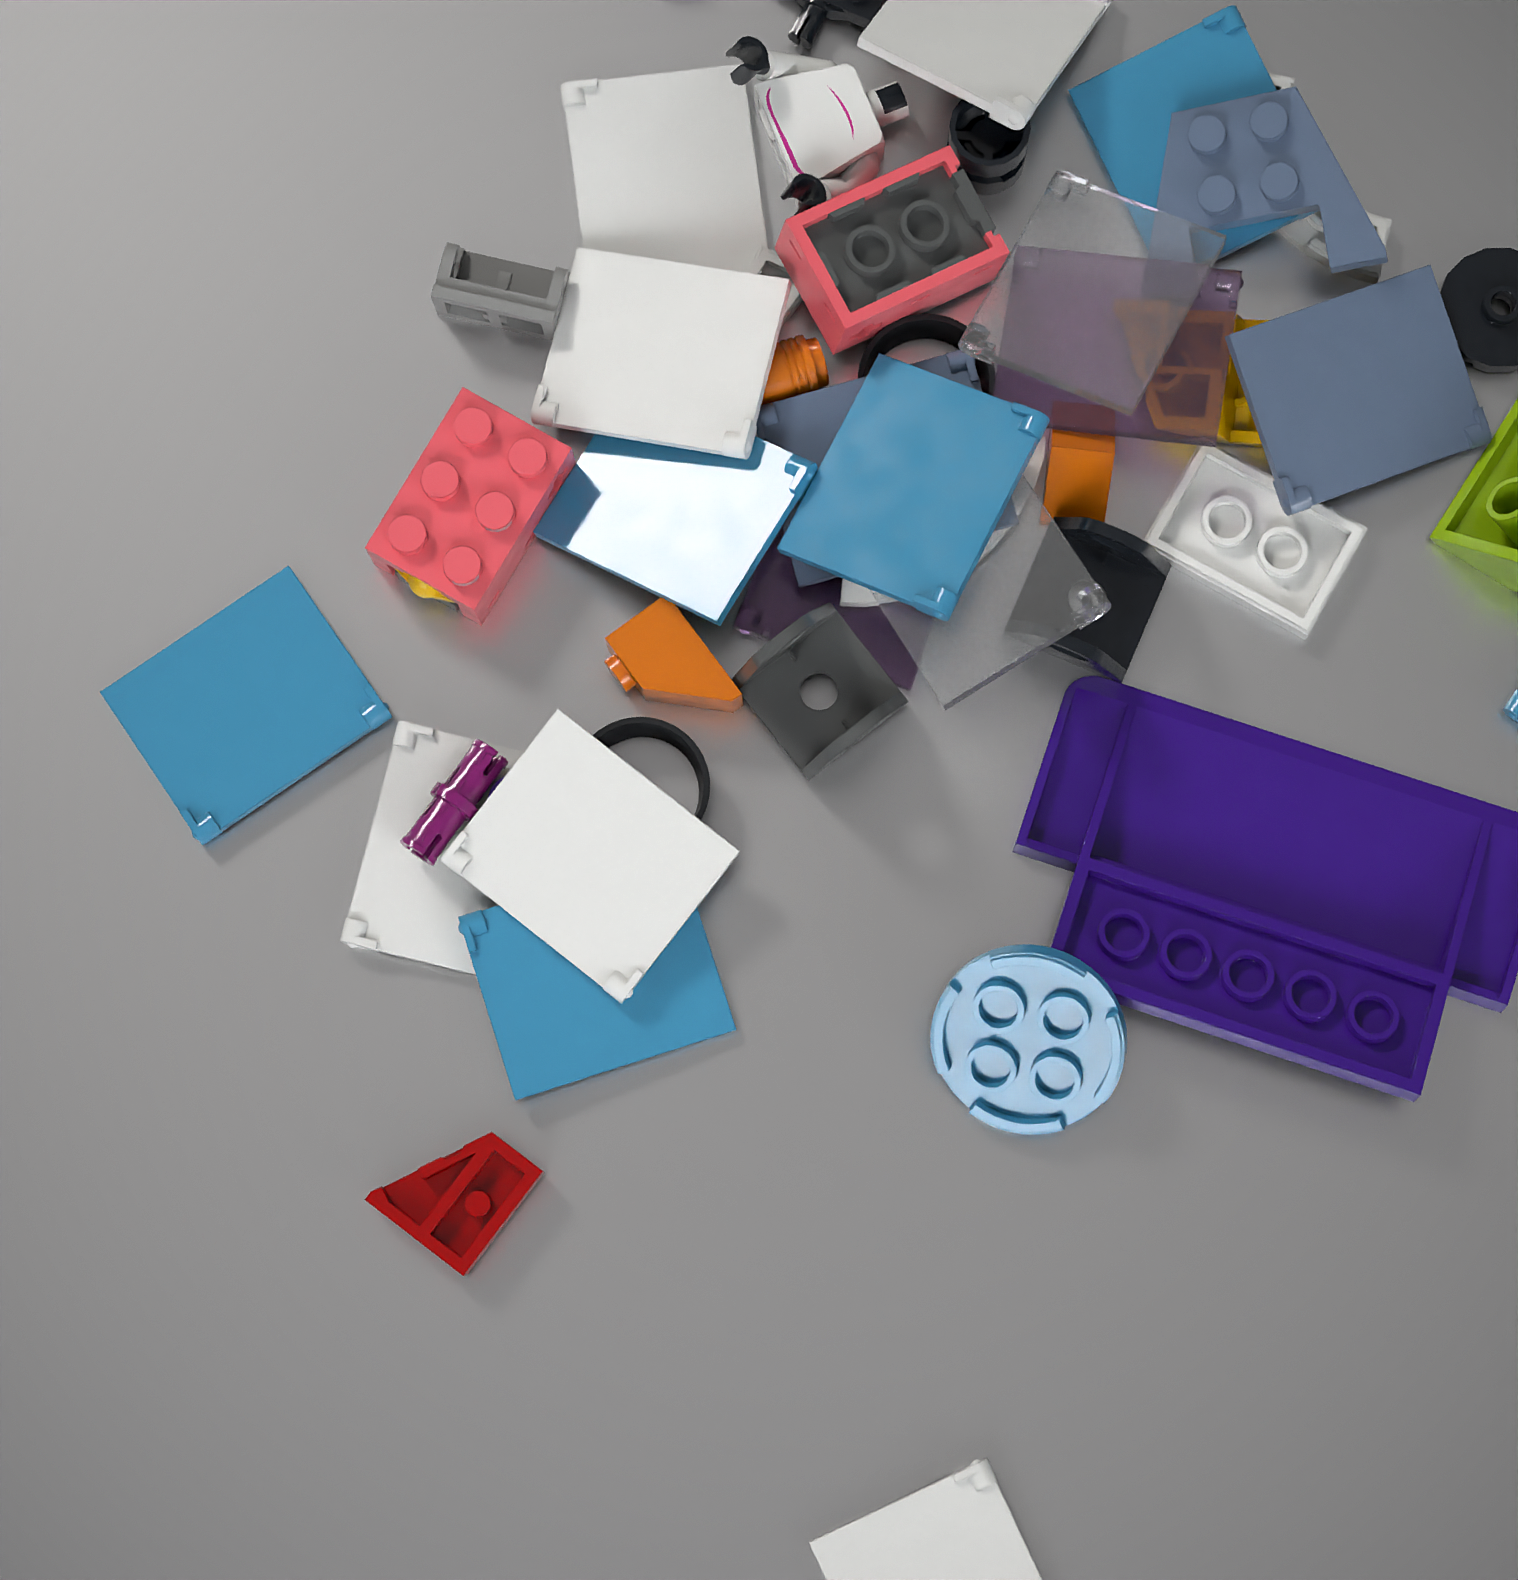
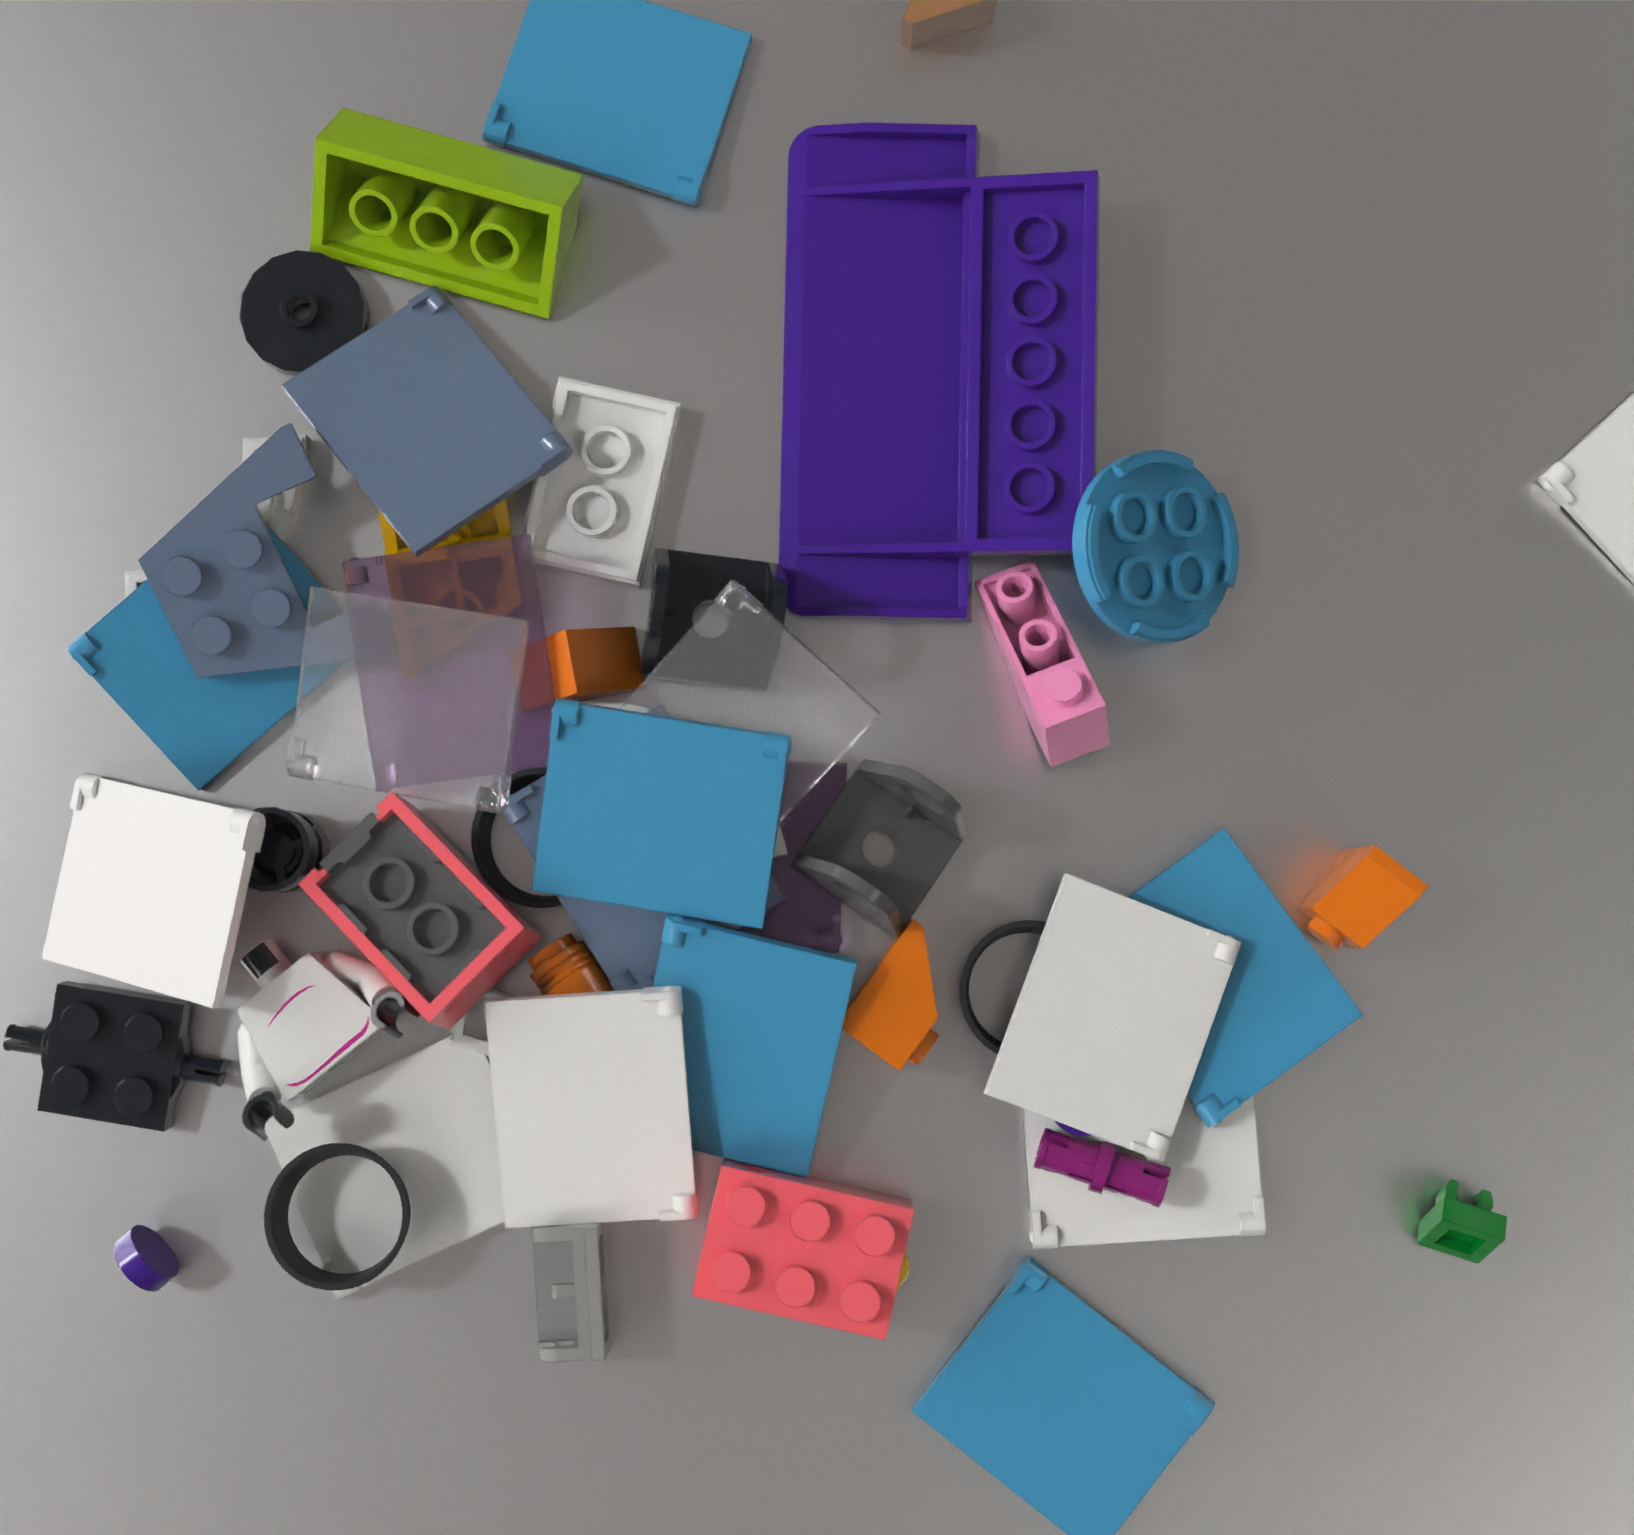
camera: 115 degrees left, 5 degrees up
red wing [365,1132,545,1276] -> none
none -> black tyre [264,1143,411,1291]
none -> bright pink slope [975,560,1110,768]
none -> orange slope [1297,845,1428,951]
none -> green tile [1417,1179,1507,1264]

